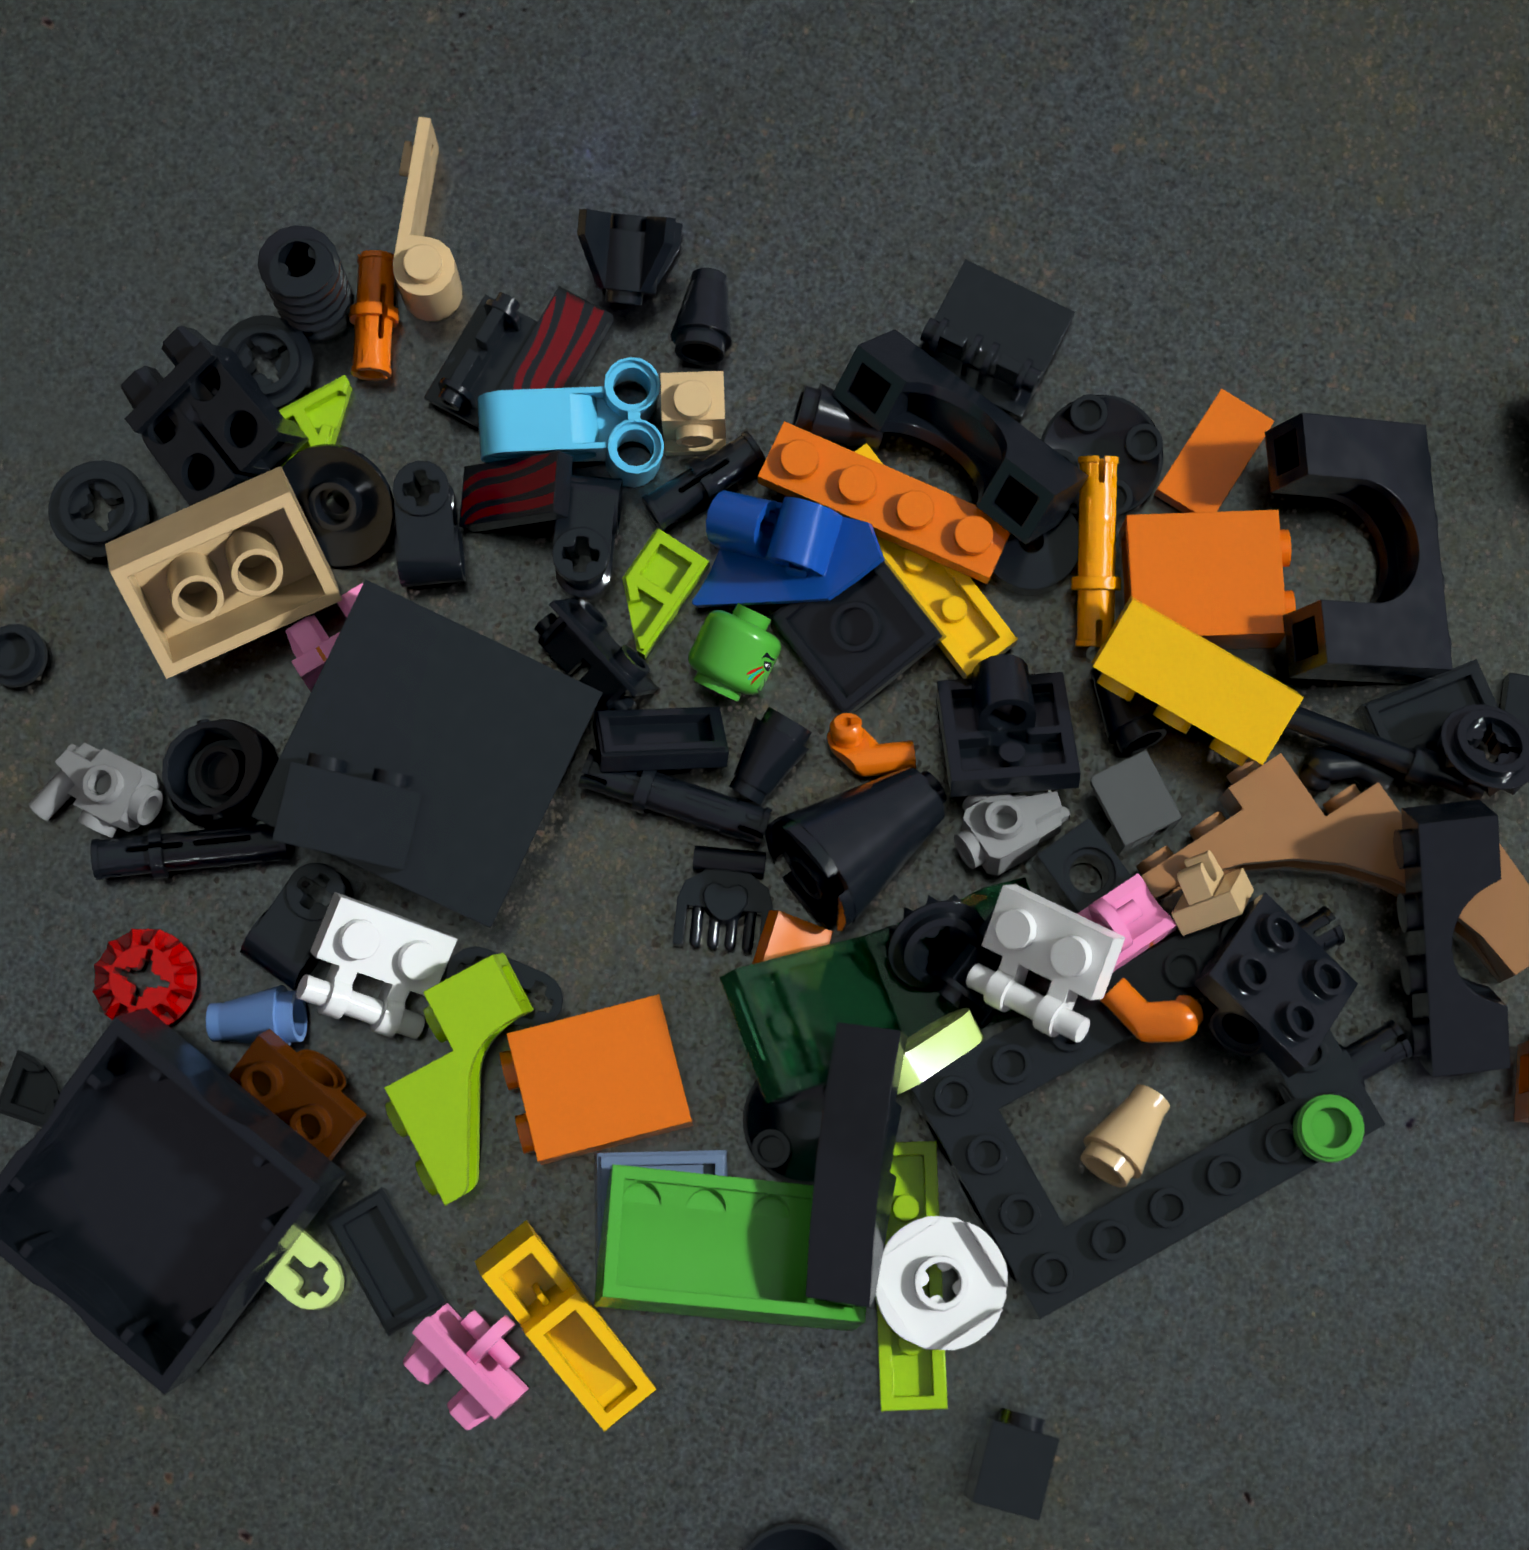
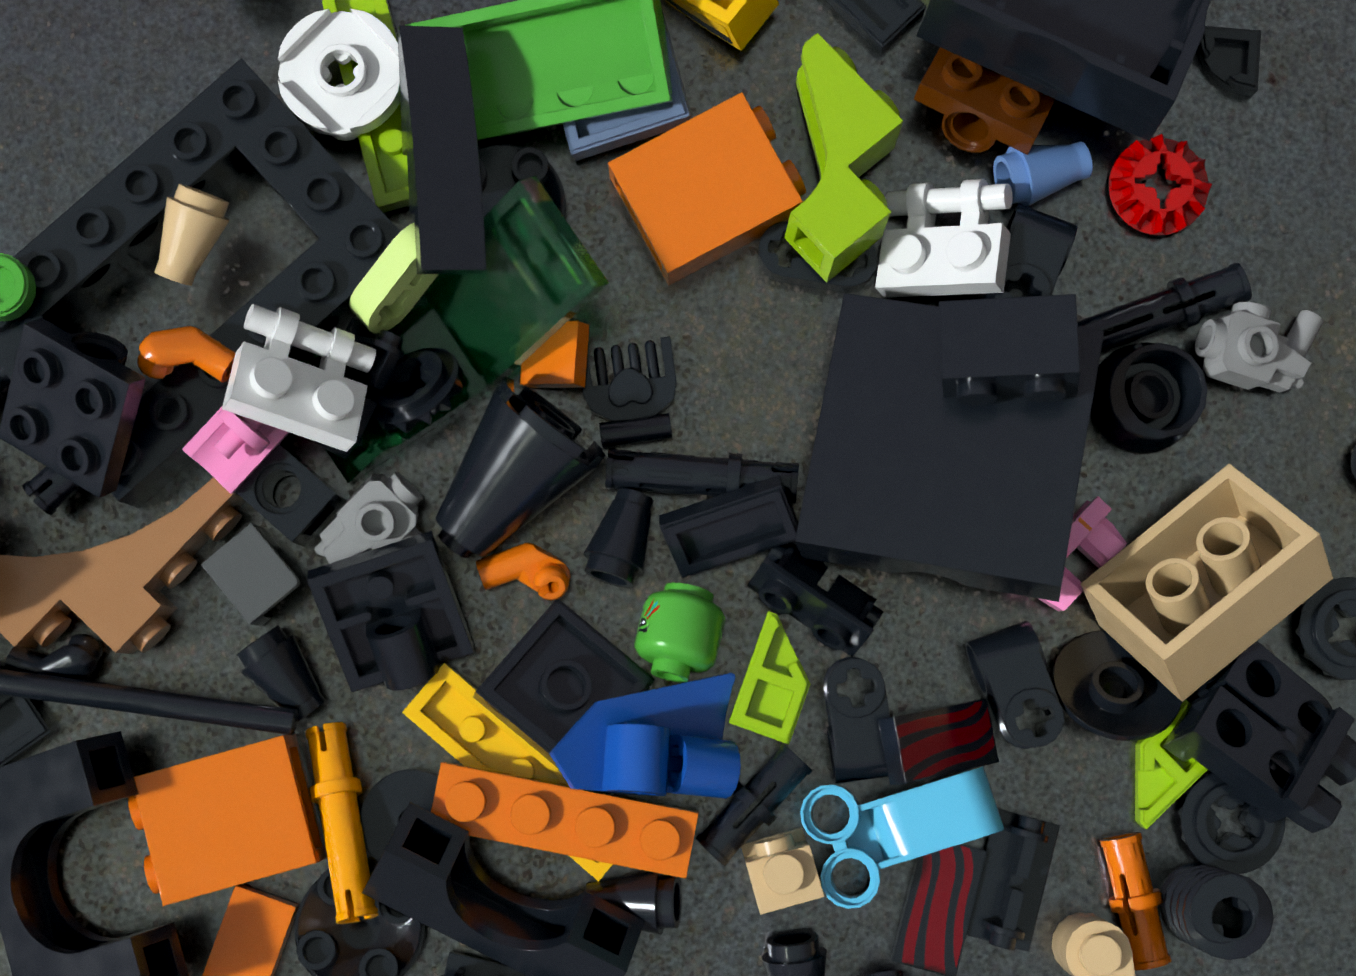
camera: 170 degrees right, 5 degrees up
yellow brick [1092,596,1304,766] -> none
tan tile [1171,850,1254,936] -> none

